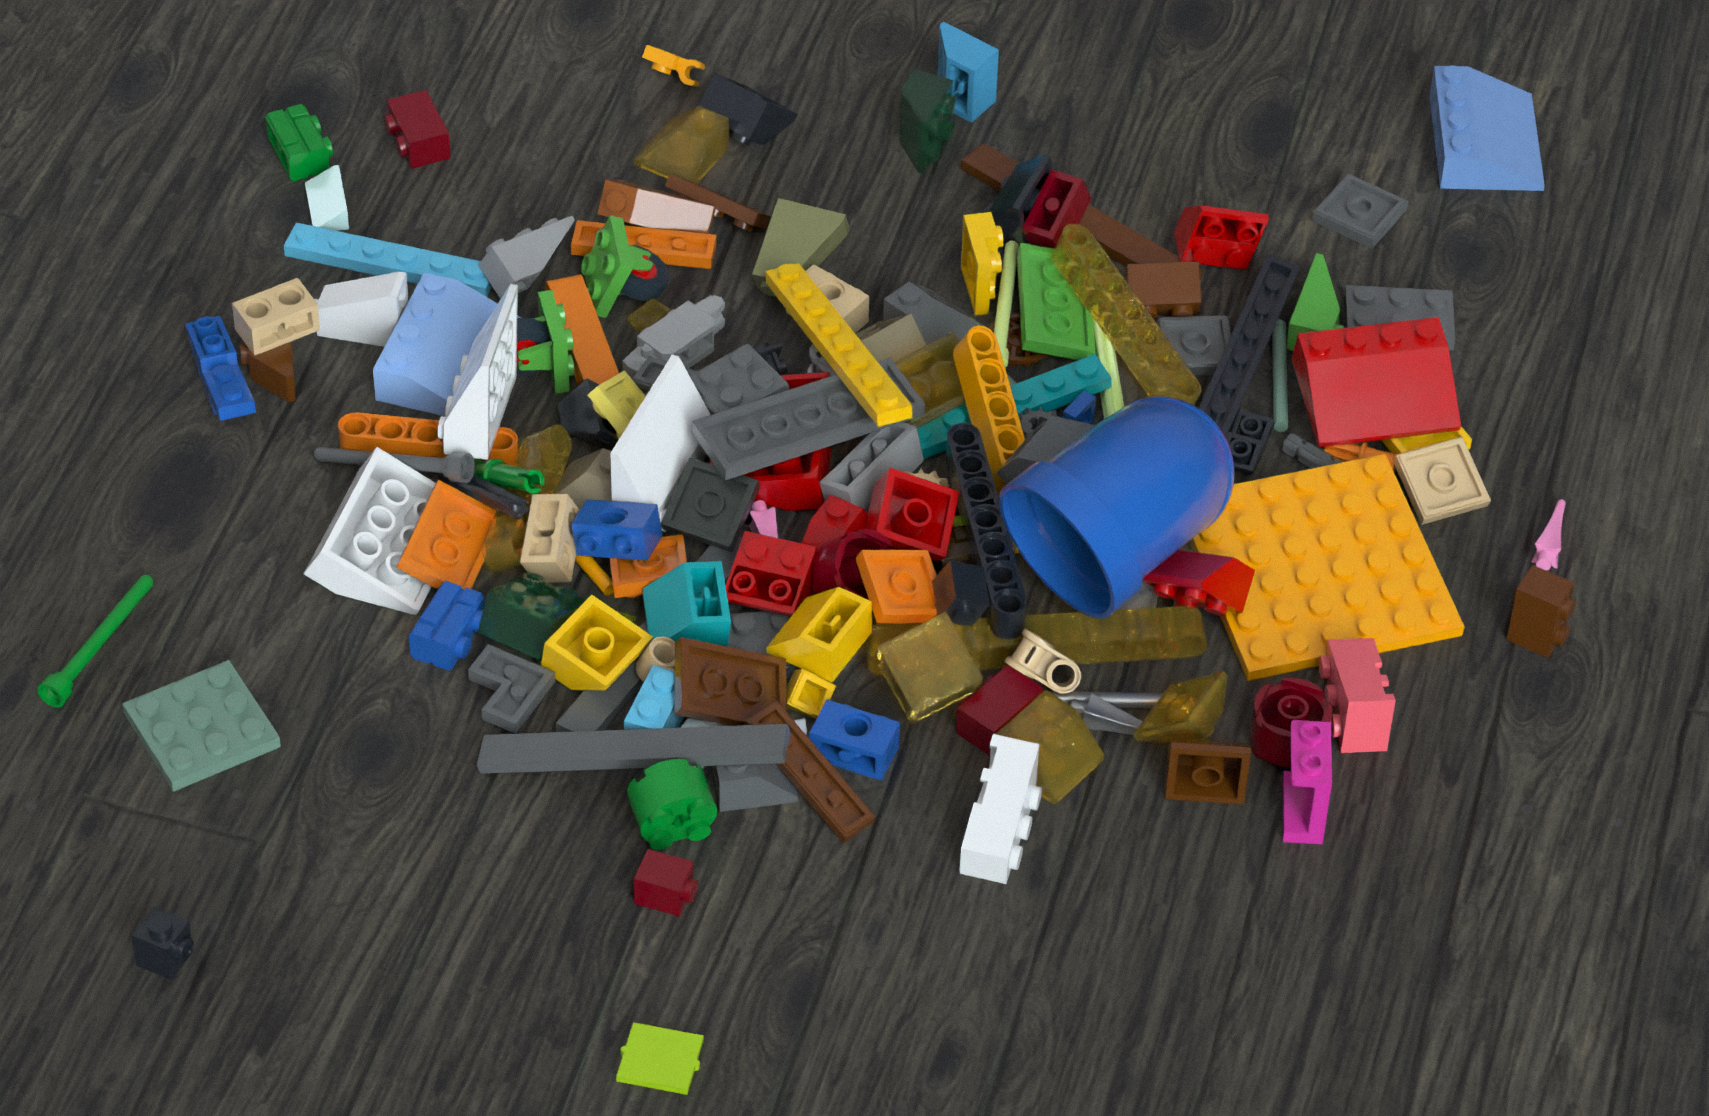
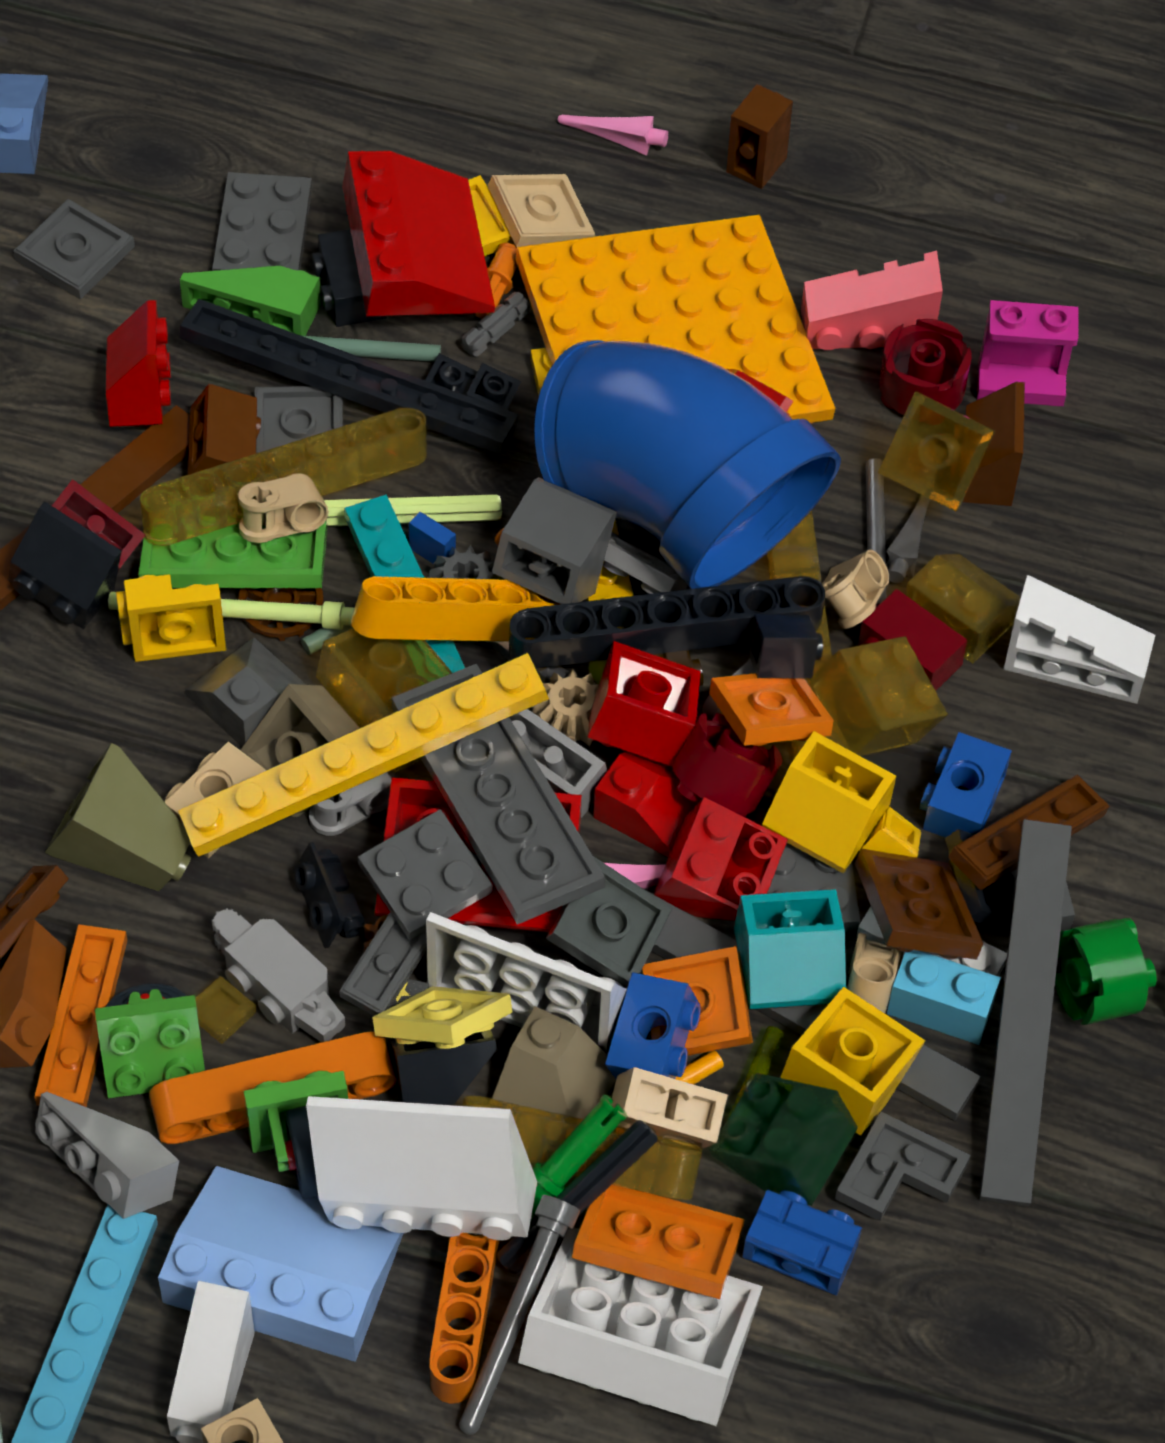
camera: 90 degrees left, 10 degrees up
none -> tan piece [238,473,329,543]

